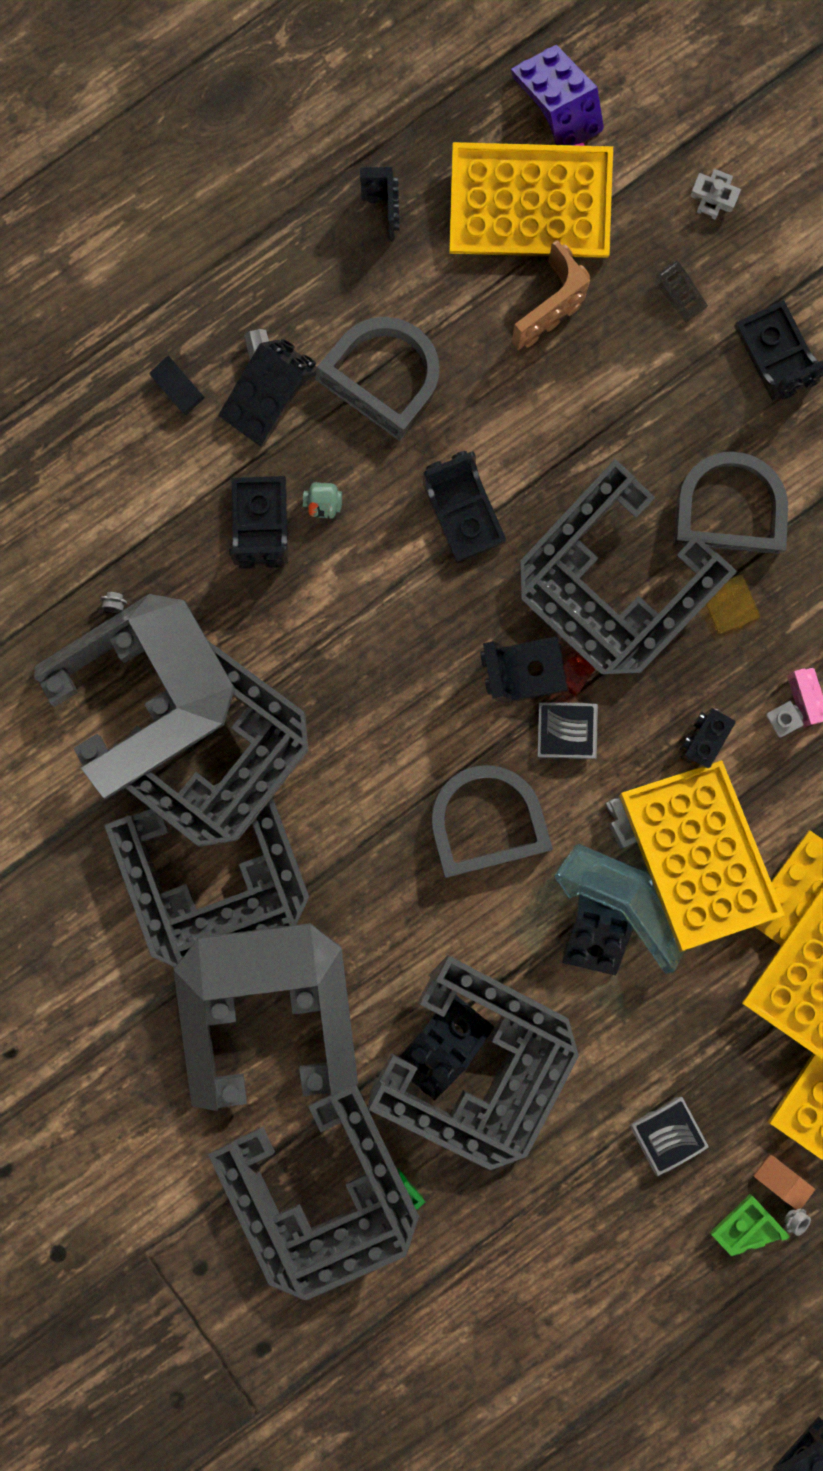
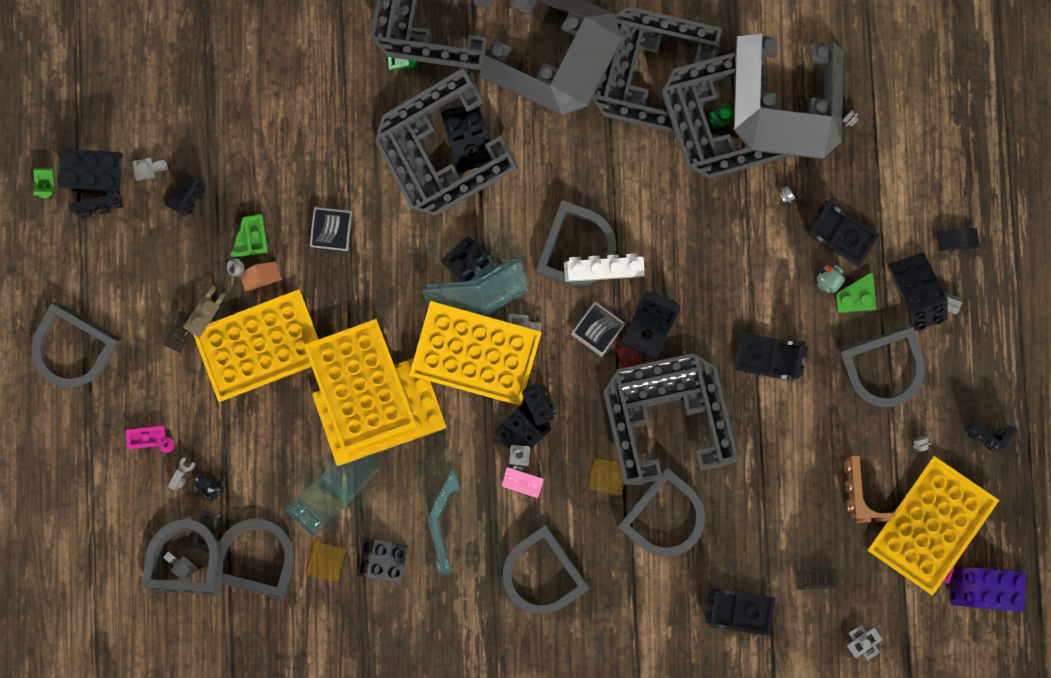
camera: 125 degrees right, 0 degrees up
none -> light grey plate [133,158,168,181]
none -> black bracket [165,173,206,217]
none -> black bracket [494,402,552,450]
none -> white brick [564,253,645,282]
none -> green bracket [708,102,734,131]
none -> light grey plate [779,185,796,203]
none -> bright green wing [836,273,877,313]
none -> light grey plate [913,436,932,451]

